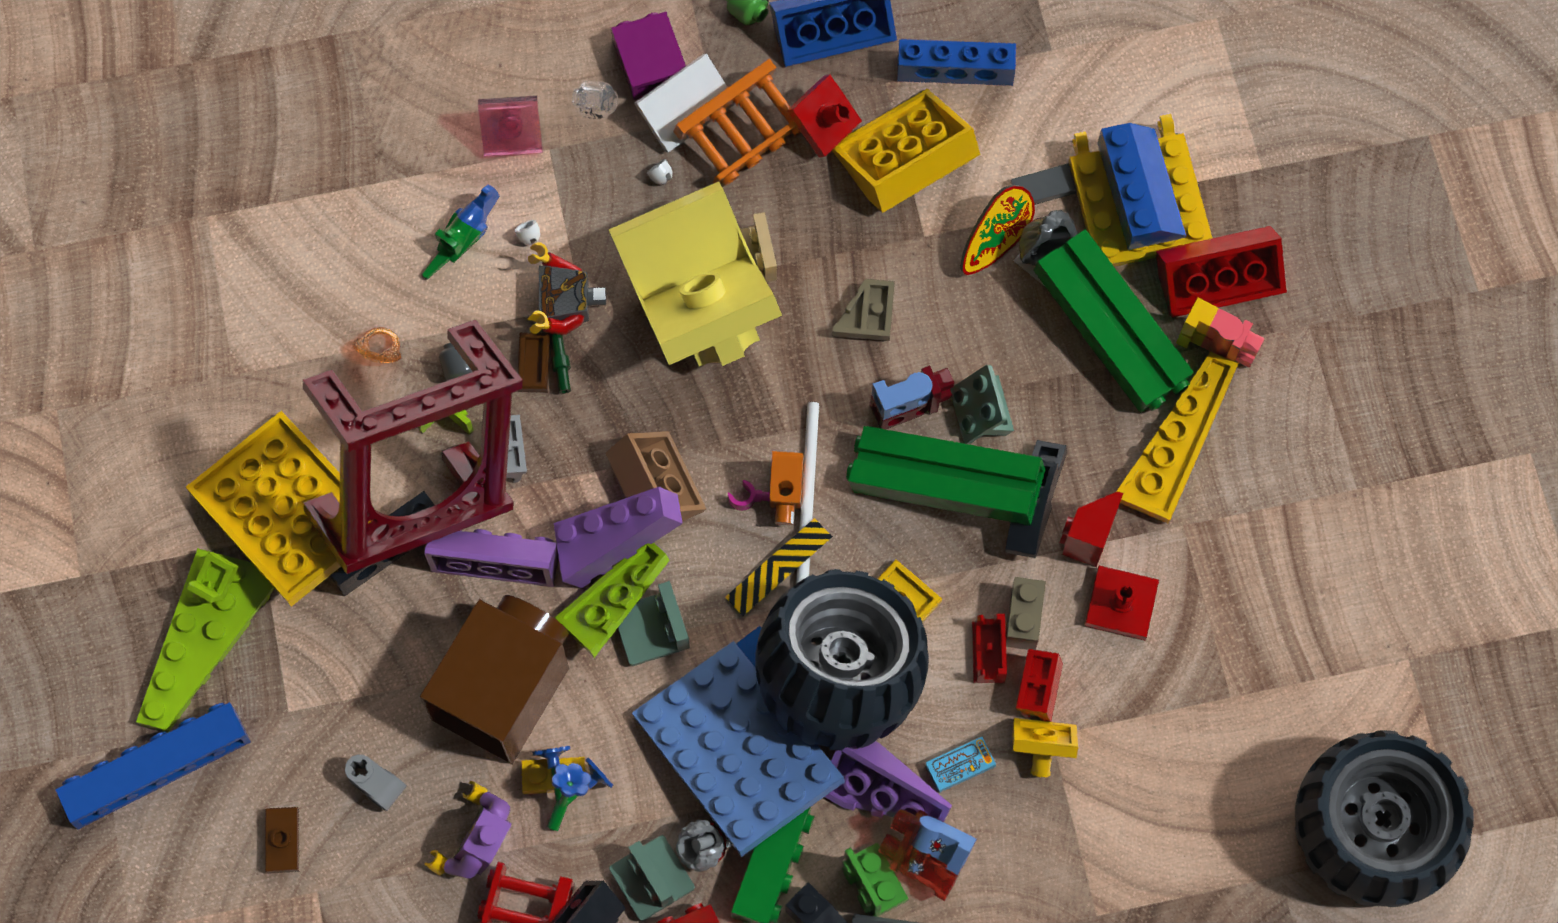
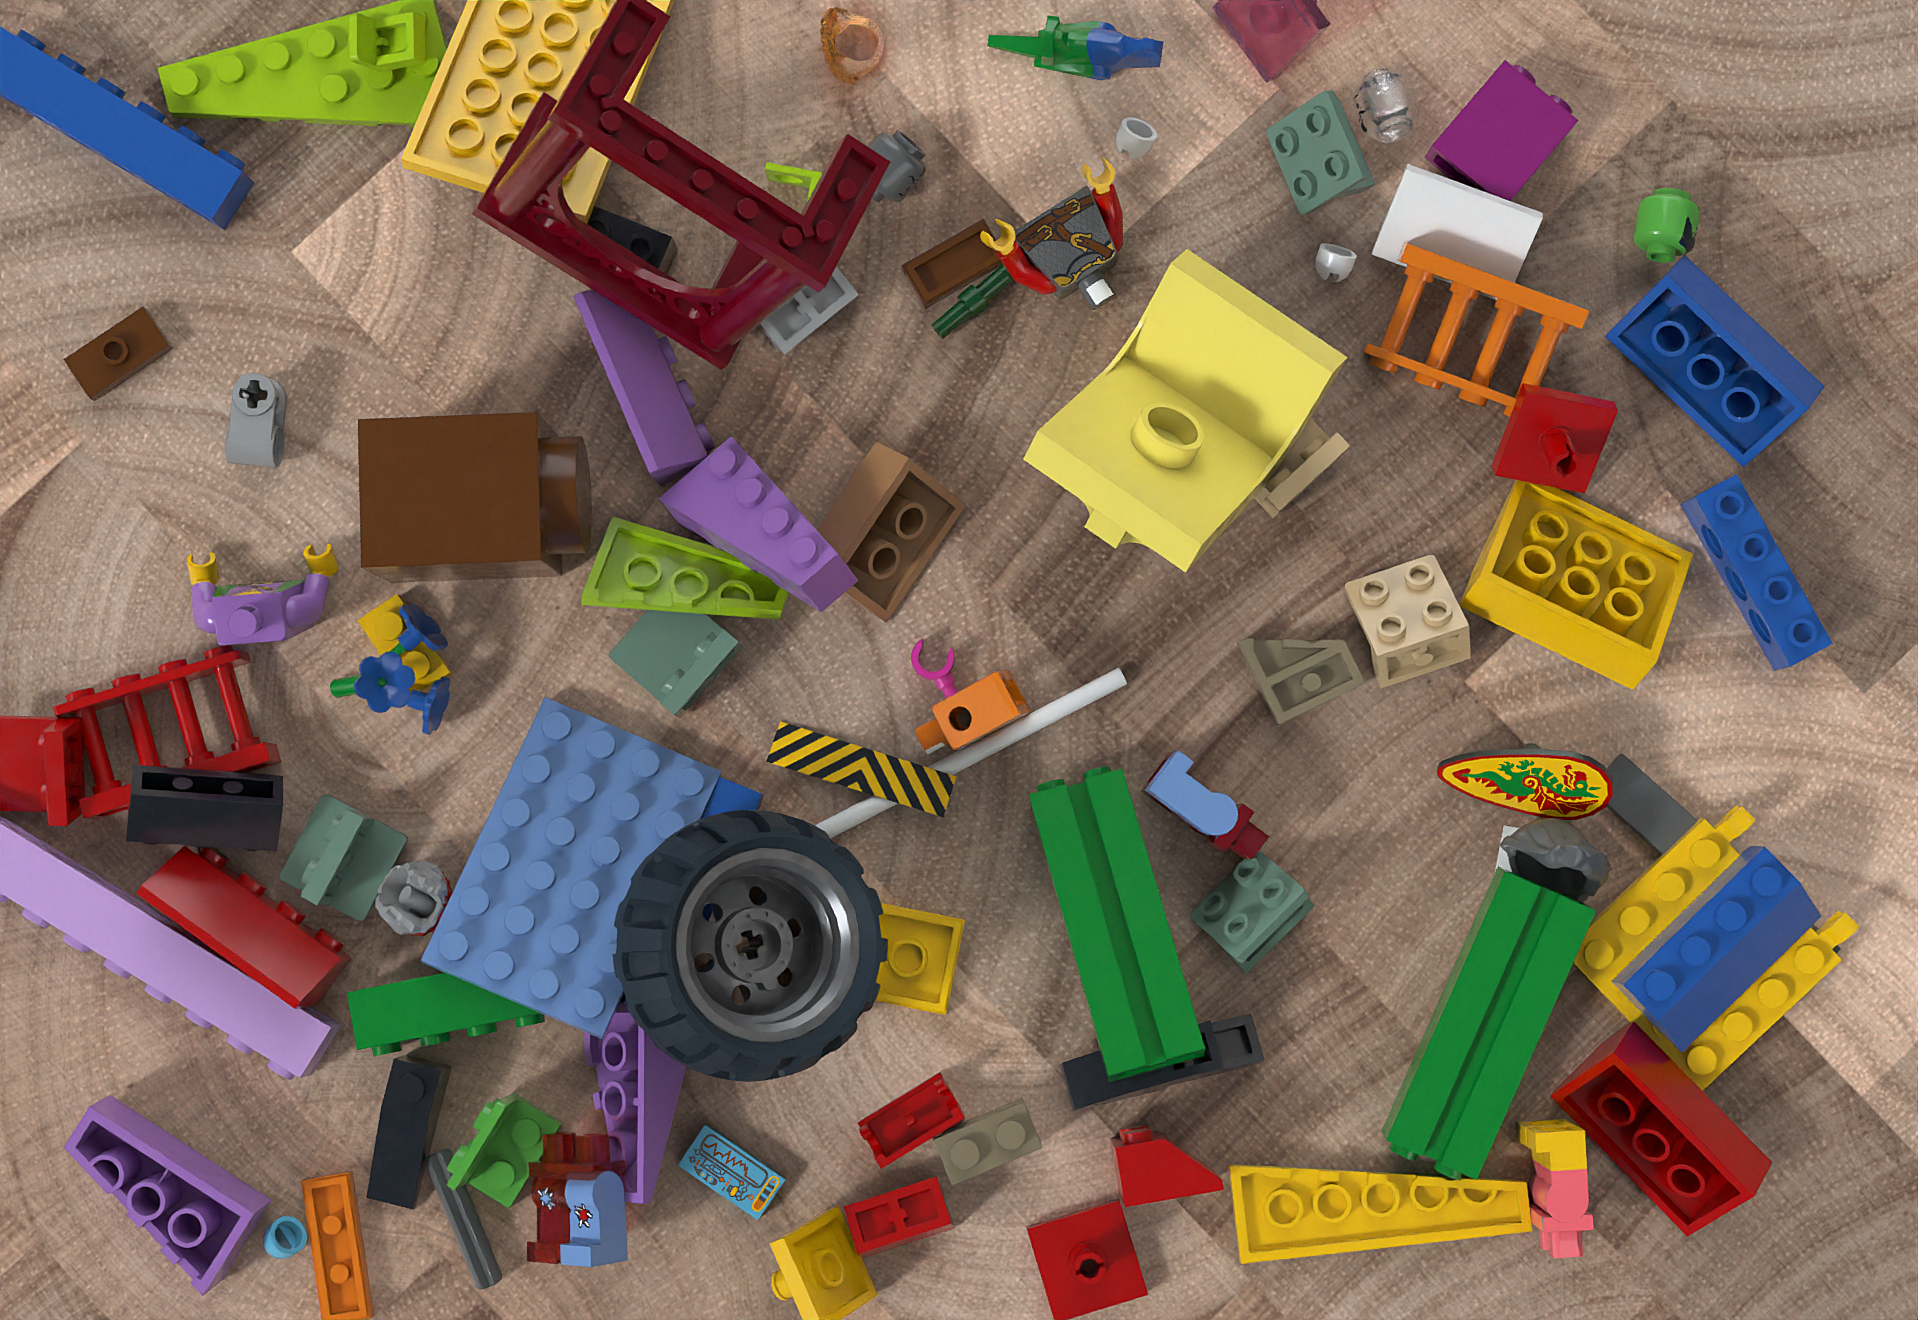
camera: 60 degrees right, 15 degrees up
none -> sand green bracket [1266,89,1375,215]
none -> tan bracket [1345,555,1471,689]

